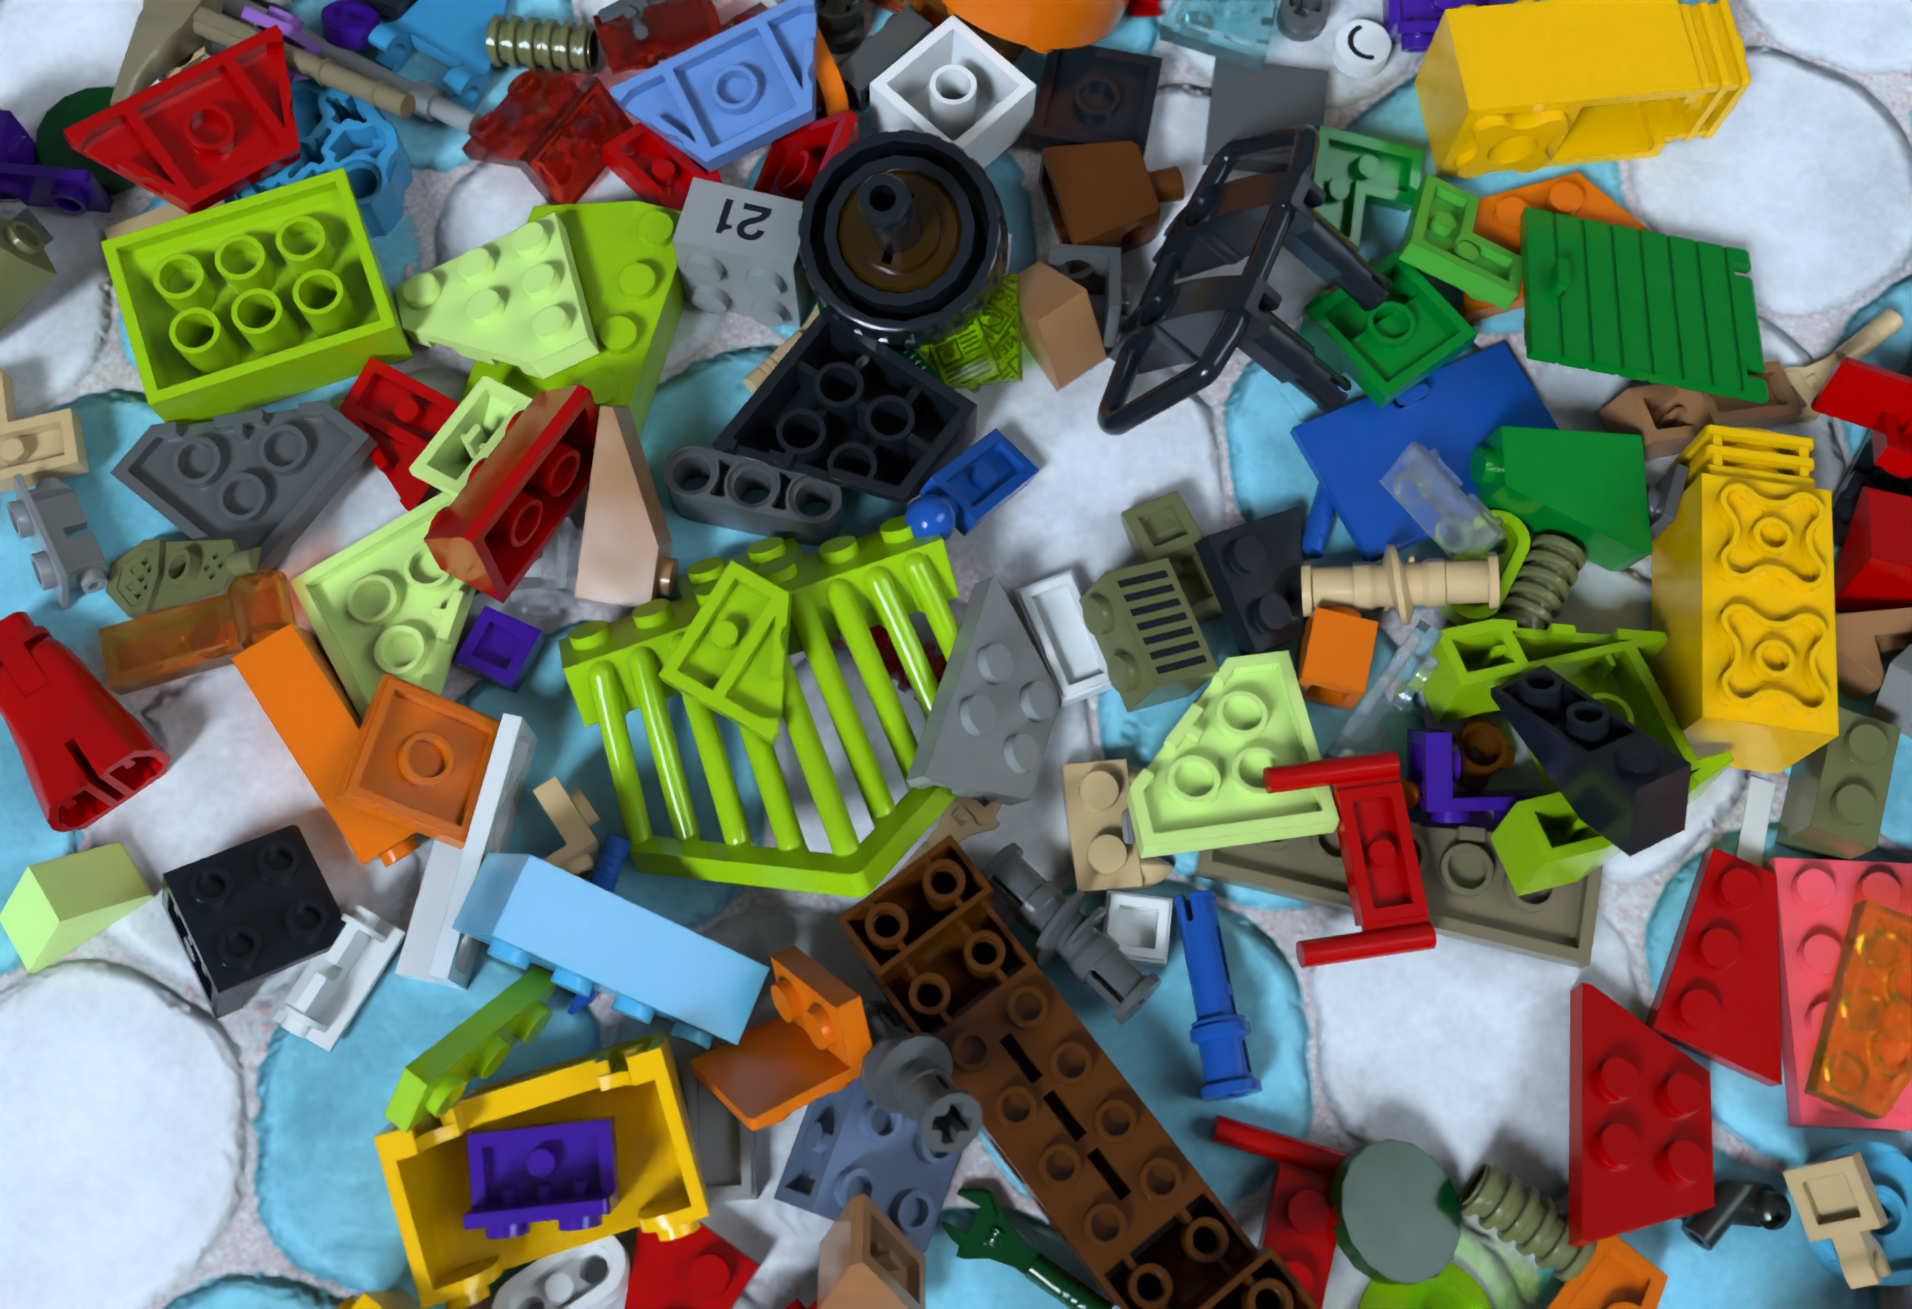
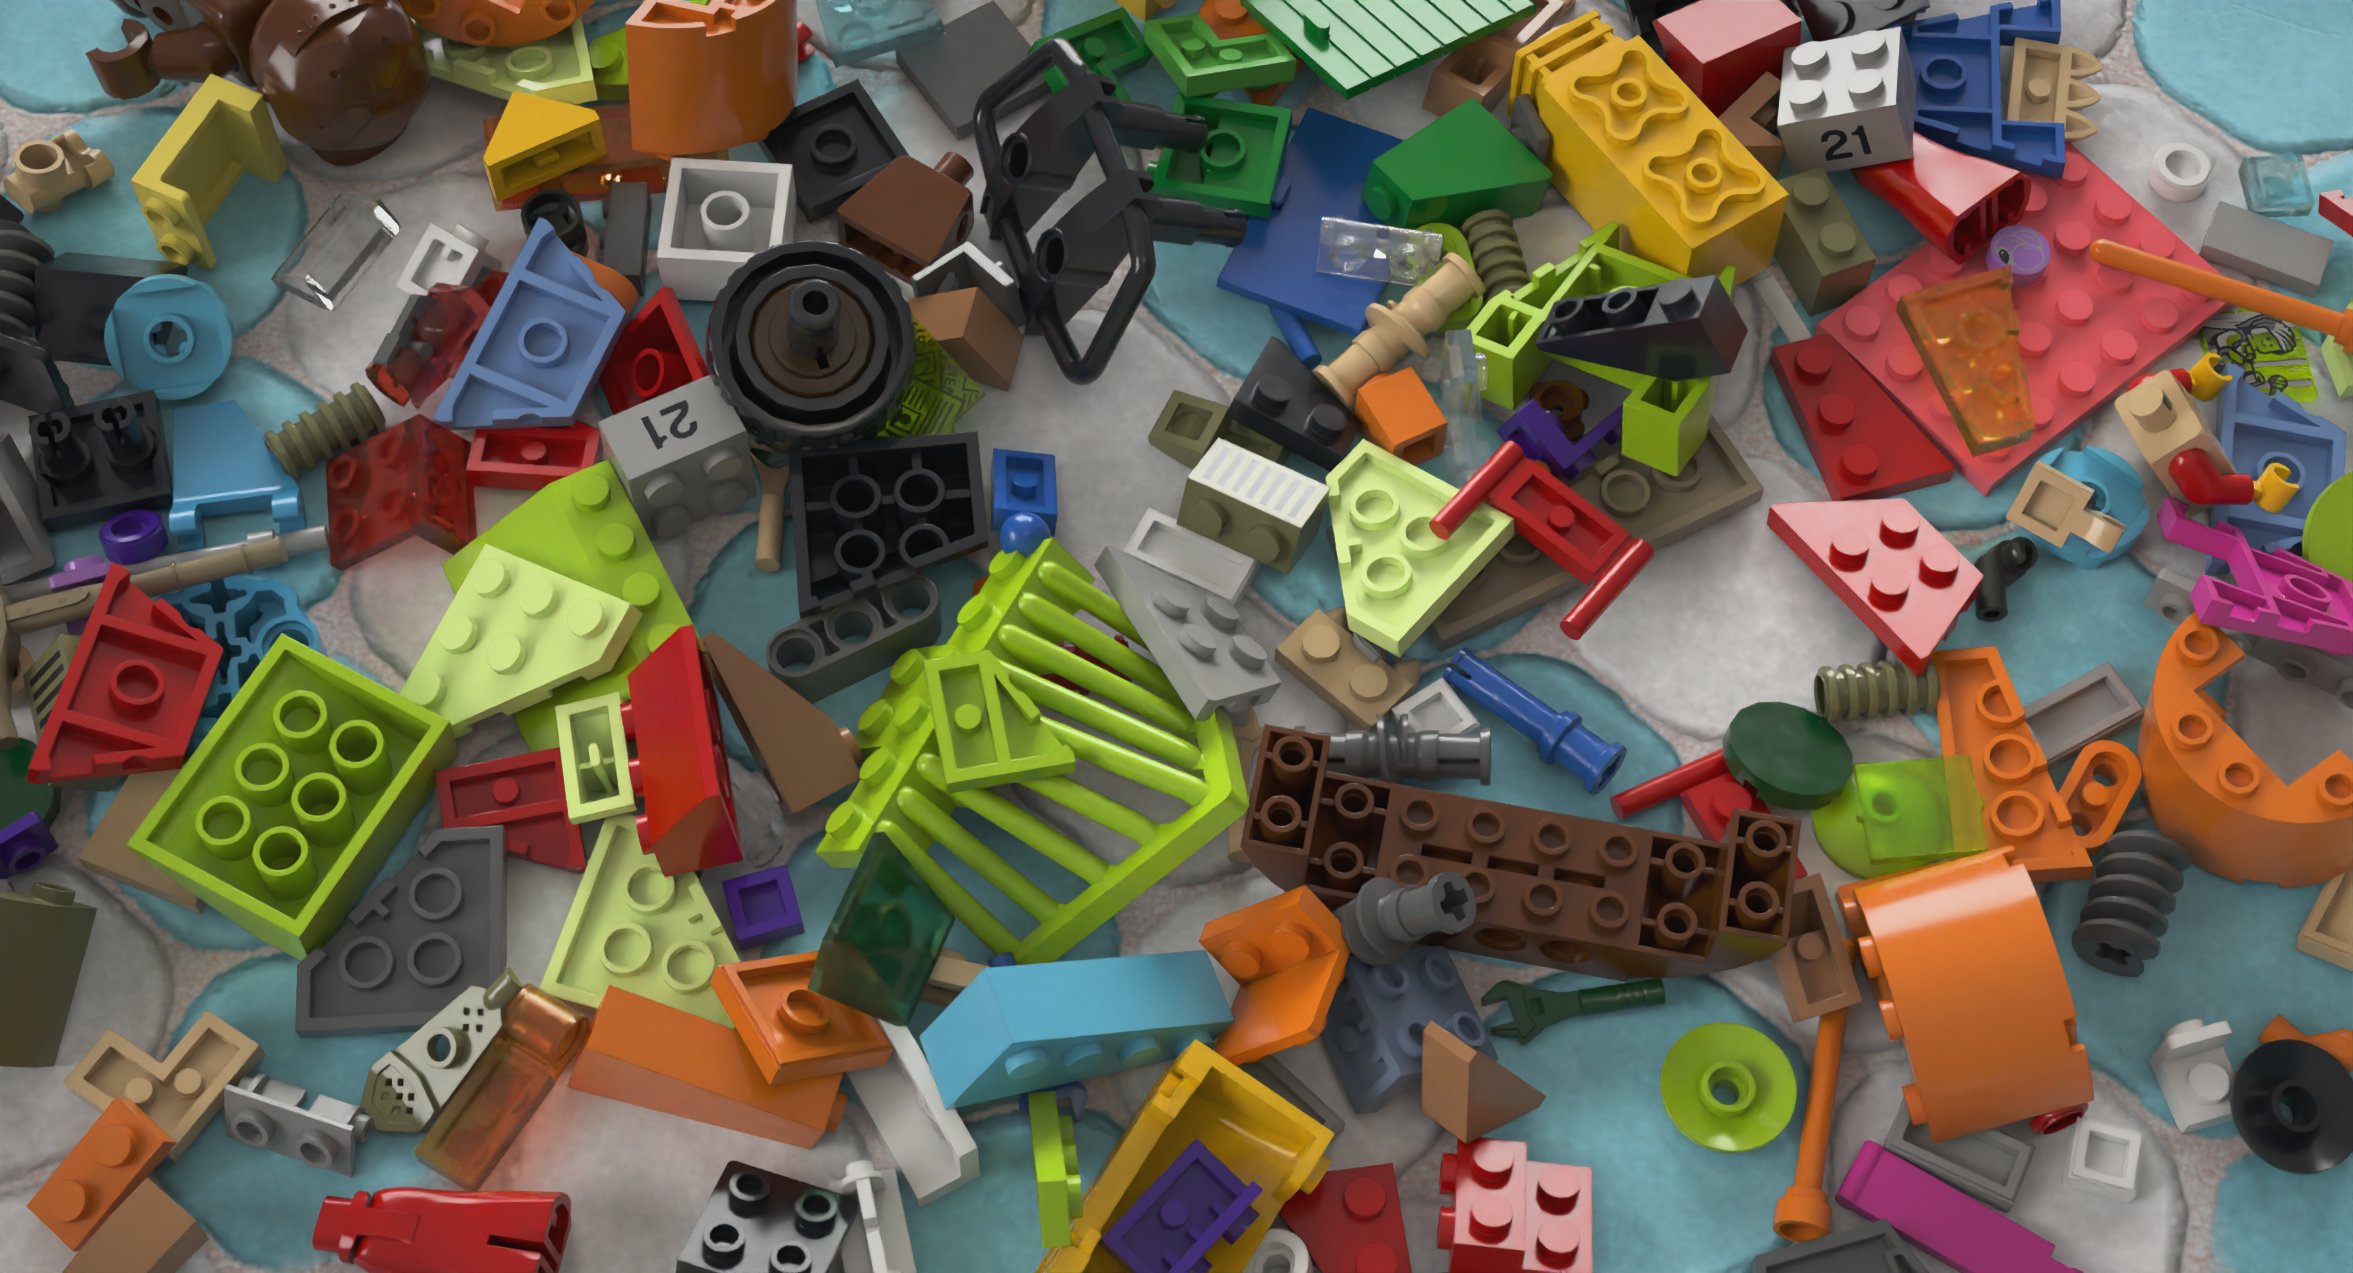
camera: 40 degrees left, 10 degrees down
none -> clear green slope [807,832,956,1027]

